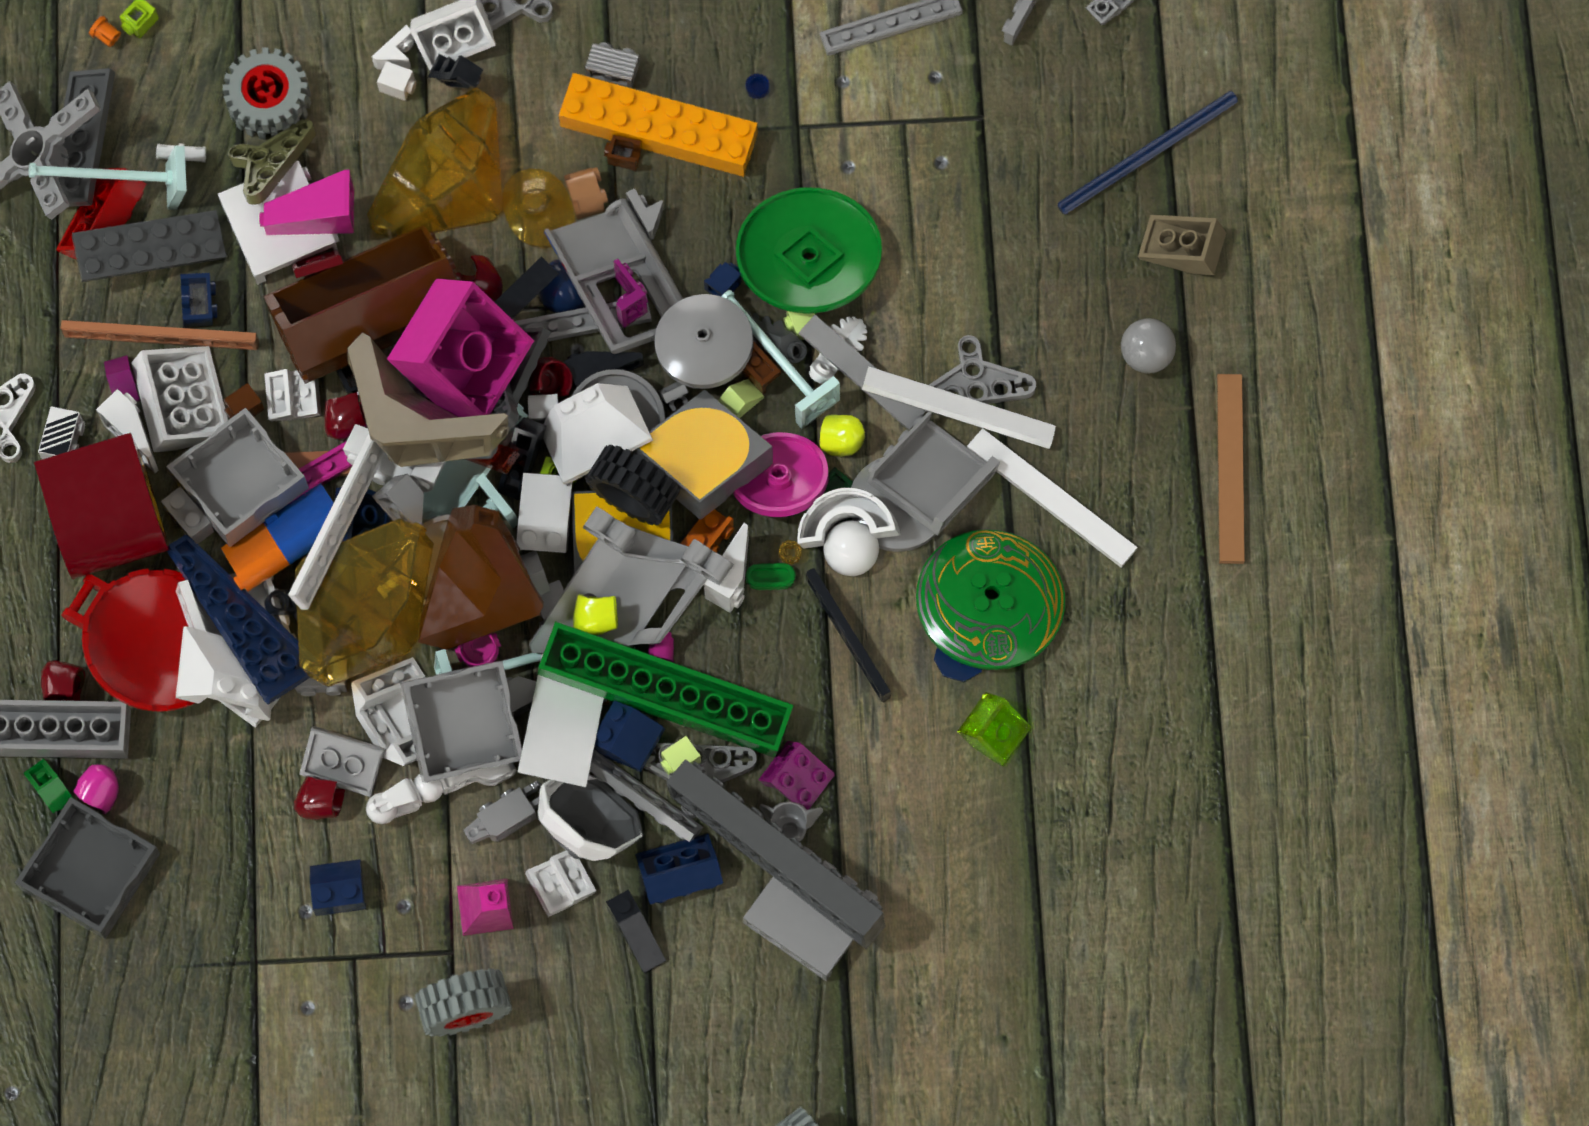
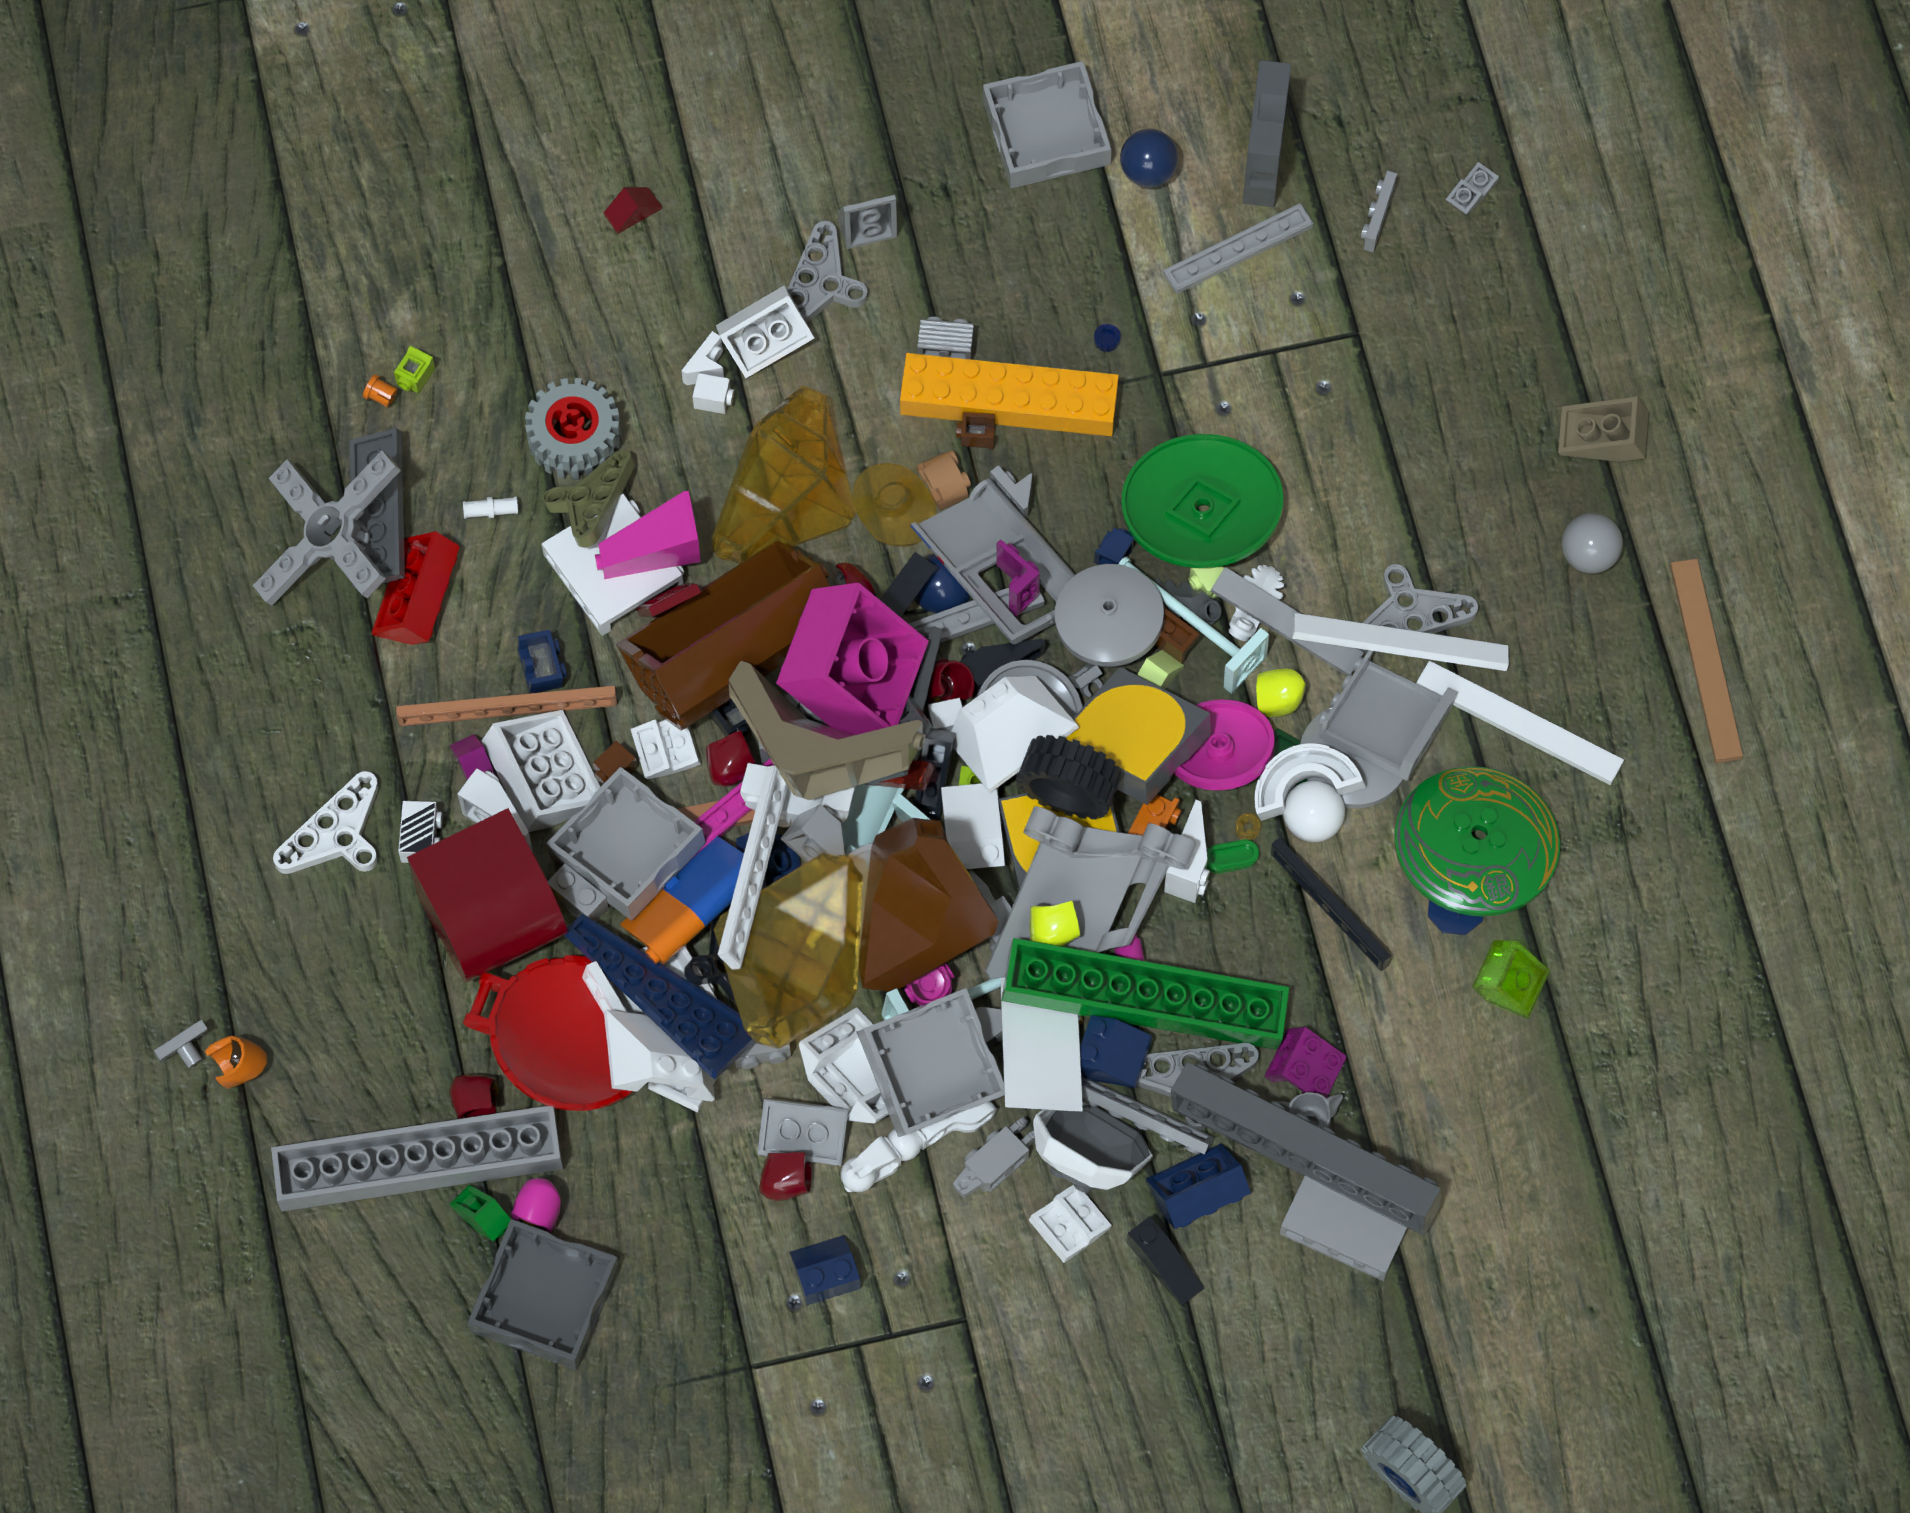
camera: 10 degrees left, 5 degrees down
light aqua tile [29,146,187,210] -> none
dark grey plate [72,210,226,282] -> none
light grey wheel [415,969,512,1037] -> none
black window [427,54,484,89] -> none
dark pink slope [457,879,514,936] -> none
yellowish green brick [660,736,701,775] -> none
dark blue axle [1058,91,1238,214] -> none

